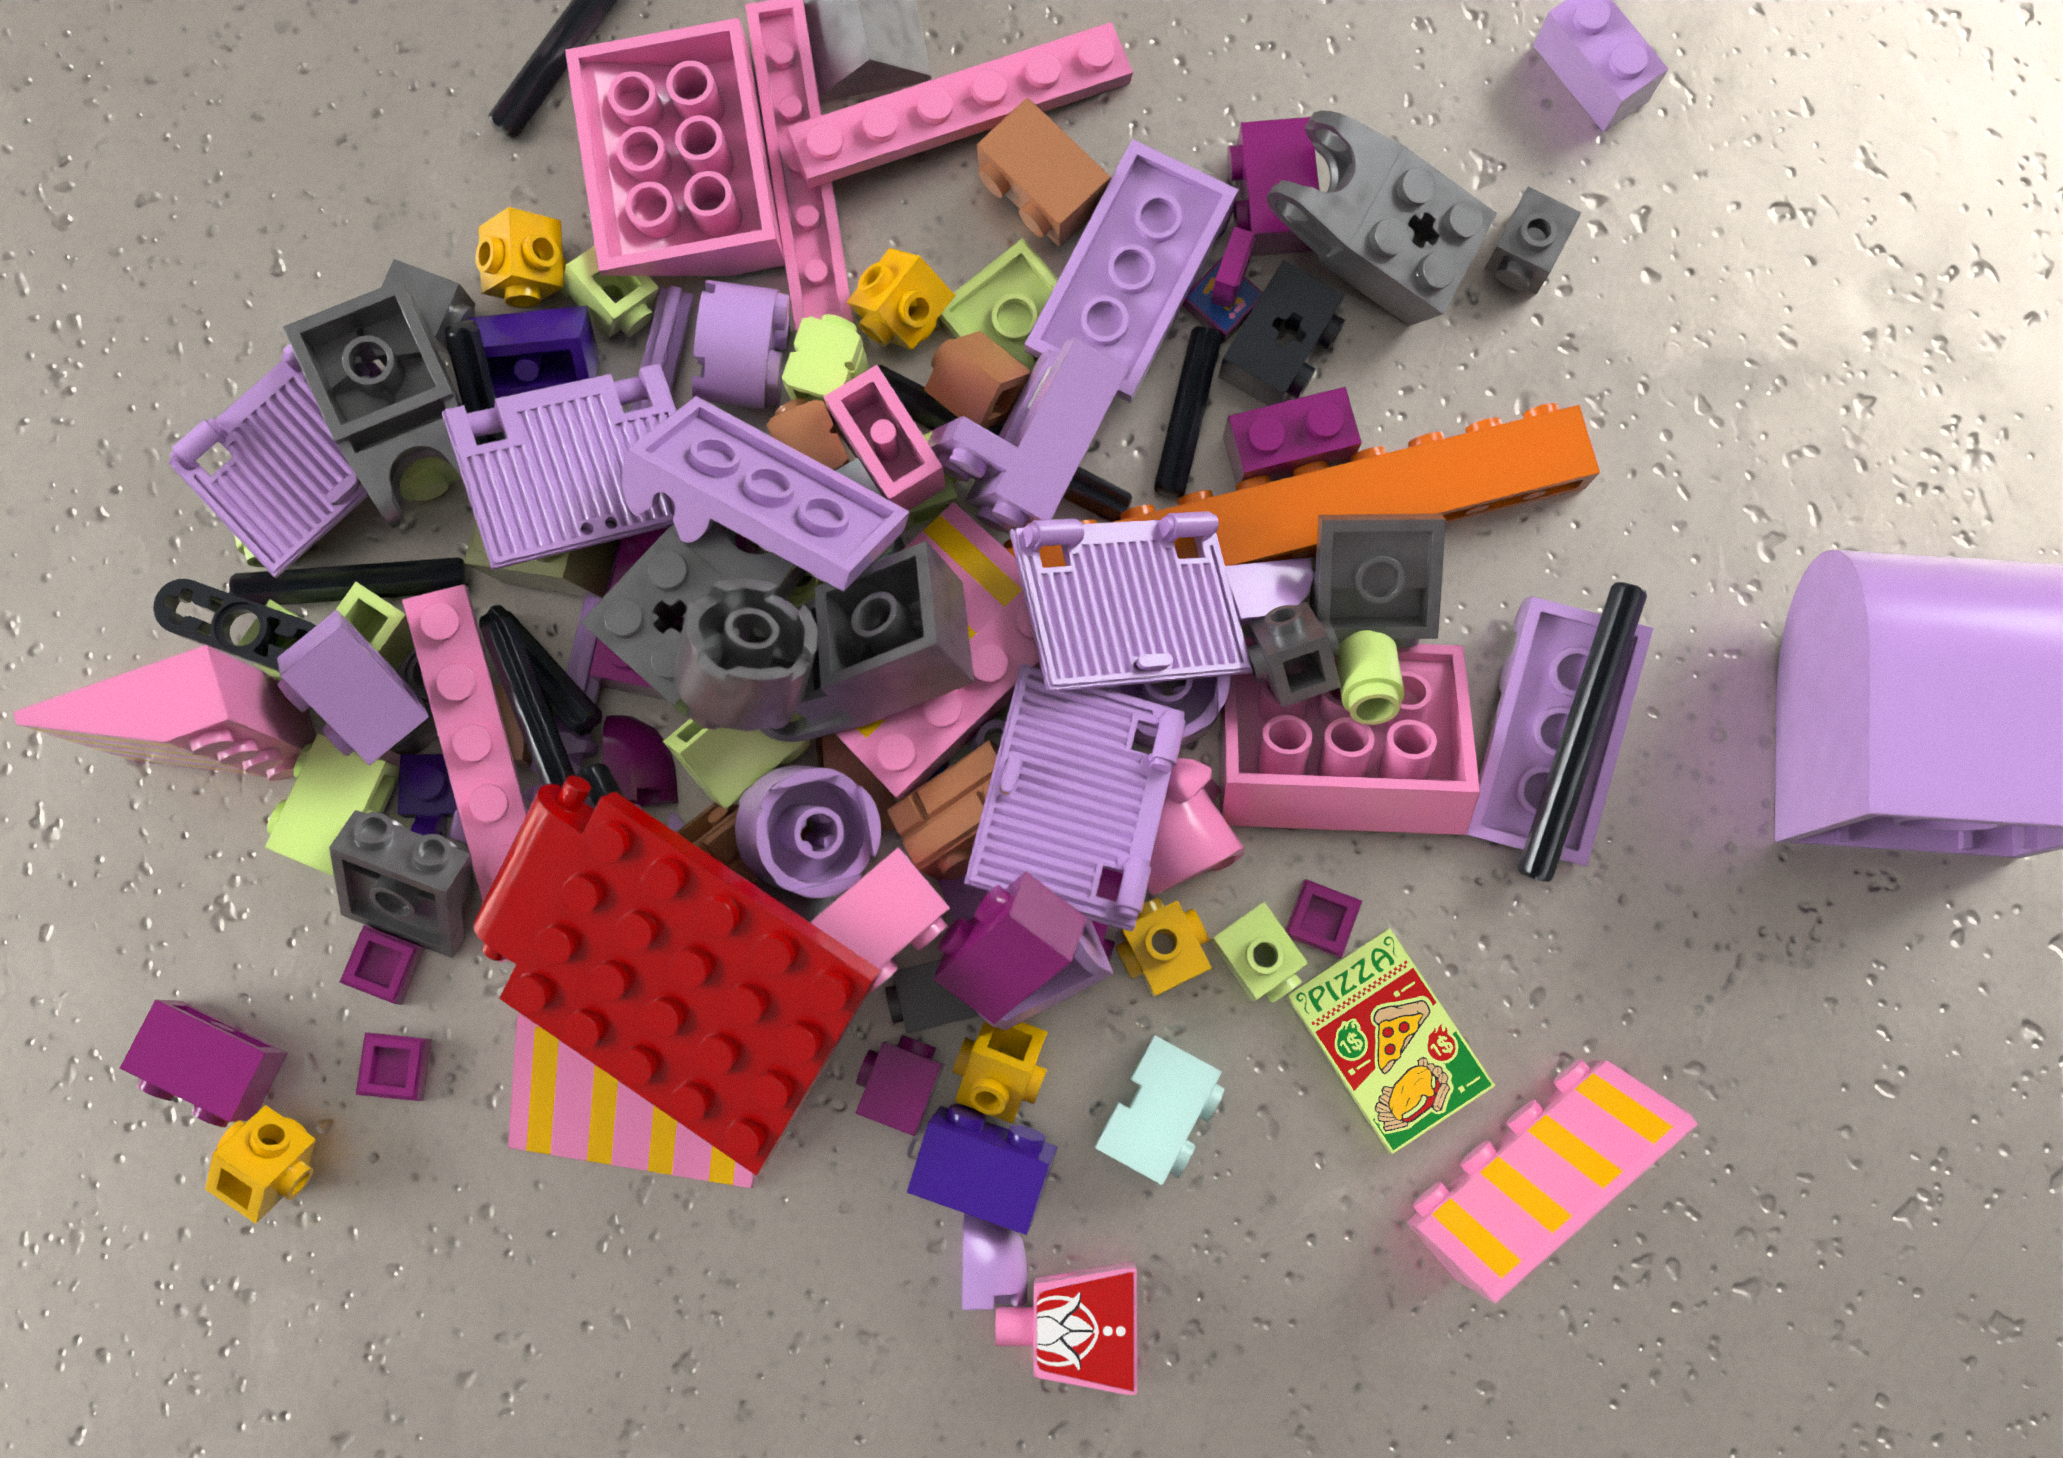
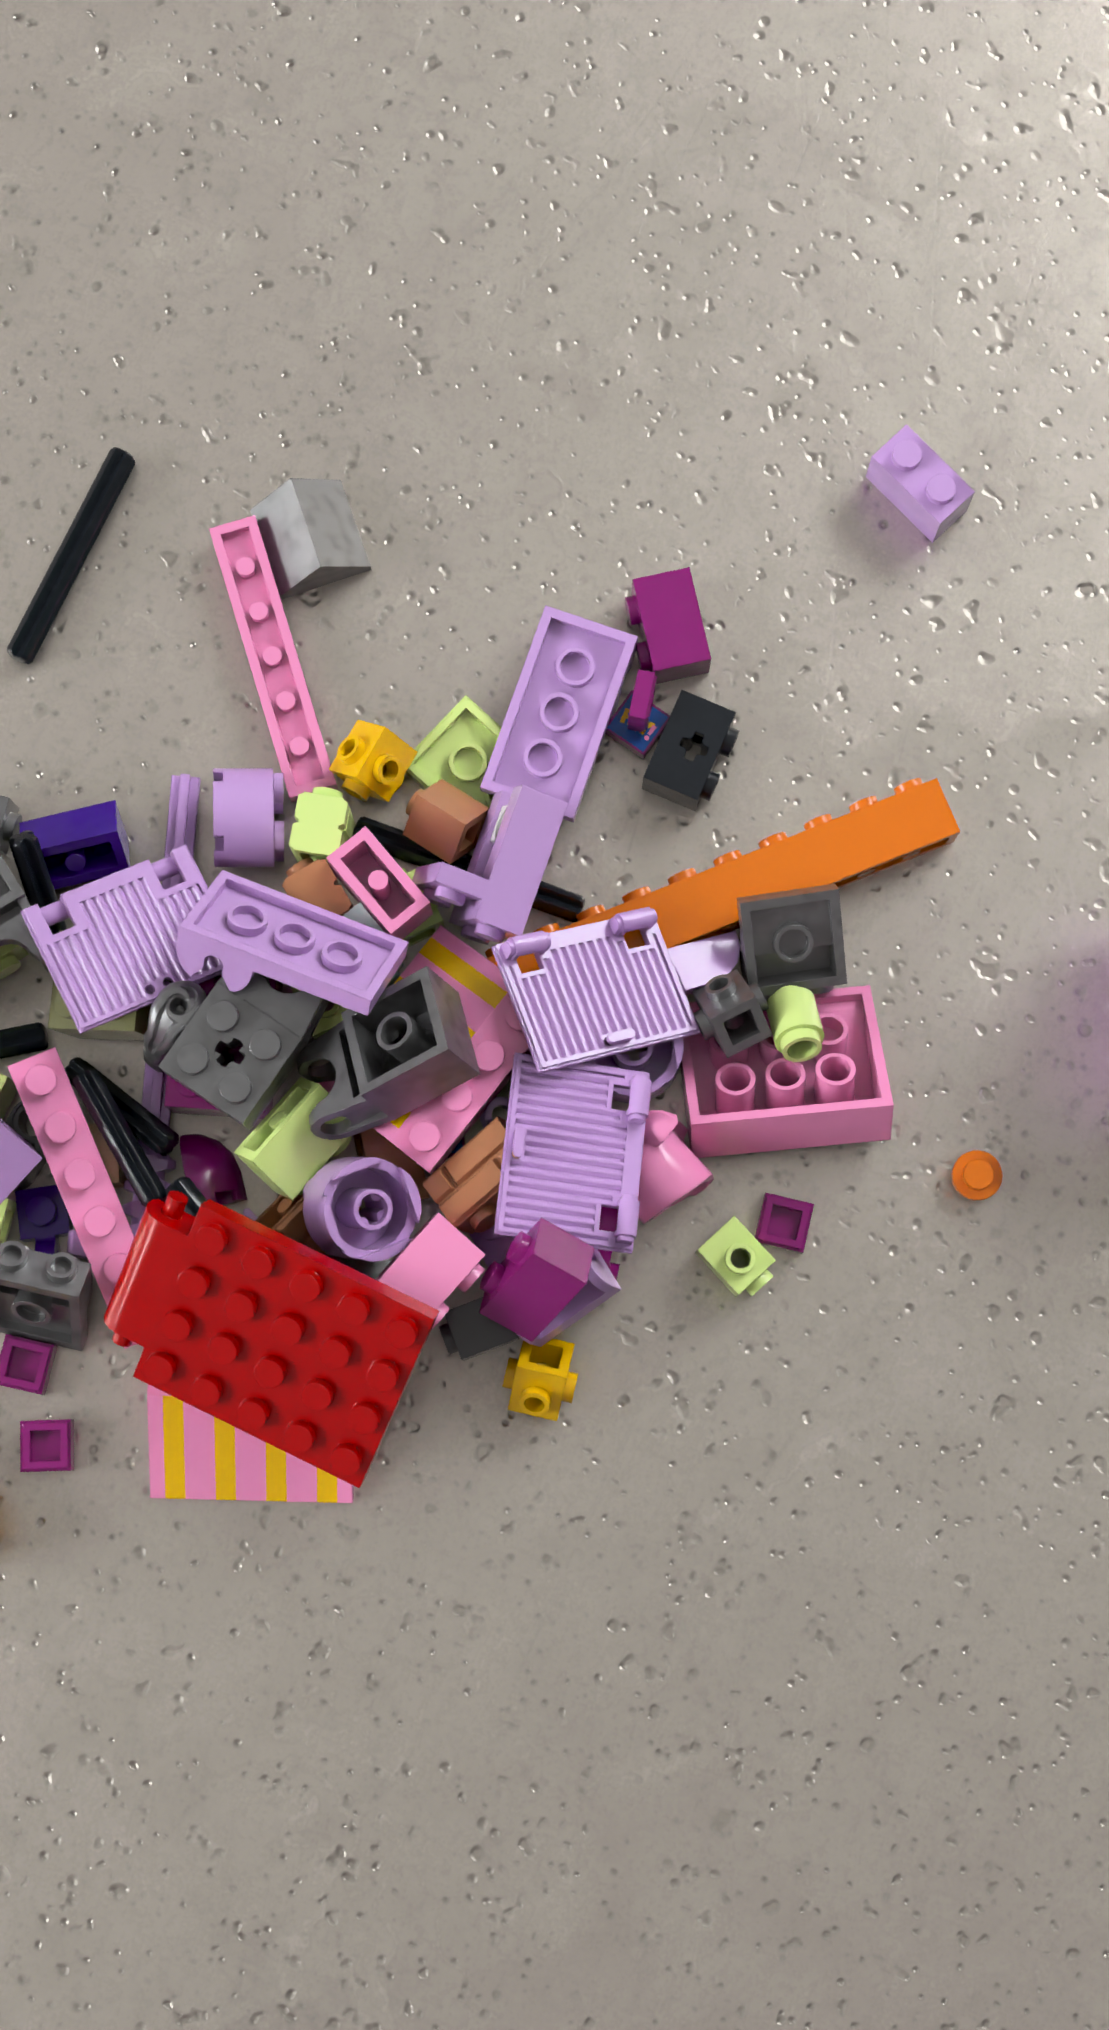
camera: 10 degrees left, 0 degrees up
yellow brick [475,207,567,308] -> none
yellowish green brick [560,245,659,339] -> none
bright pink slope [565,18,785,276] -> none
flat silver brick [674,578,818,731] -> none
bright pink plate [787,22,1133,189] -> none
magenta brick [855,1035,945,1136] -> none
dark purple brick [906,1104,1058,1235] -> none
lavender brick [962,1213,1027,1310] -> none
nougat brick [977,97,1111,247] -> none
torso [995,1262,1137,1395] -> none
light aqua brick [1094,1035,1225,1185] -> none
yellow brick [1115,897,1212,998] -> none
black axle [1154,326,1222,498] -> none
magenta brick [1223,386,1362,485] -> none
flat silver brick [1267,110,1497,326] -> none
tile [1286,928,1496,1155] -> none
bright pink slope [1407,1059,1698,1303] -> none
lavender hinge [1467,596,1653,867] -> none
flat silver brick [1485,186,1582,294] -> none
black axle [1518,582,1647,882] -> none
none -> flat silver piece [143,980,206,1072]
none -> orange plate [952,1150,1003,1201]

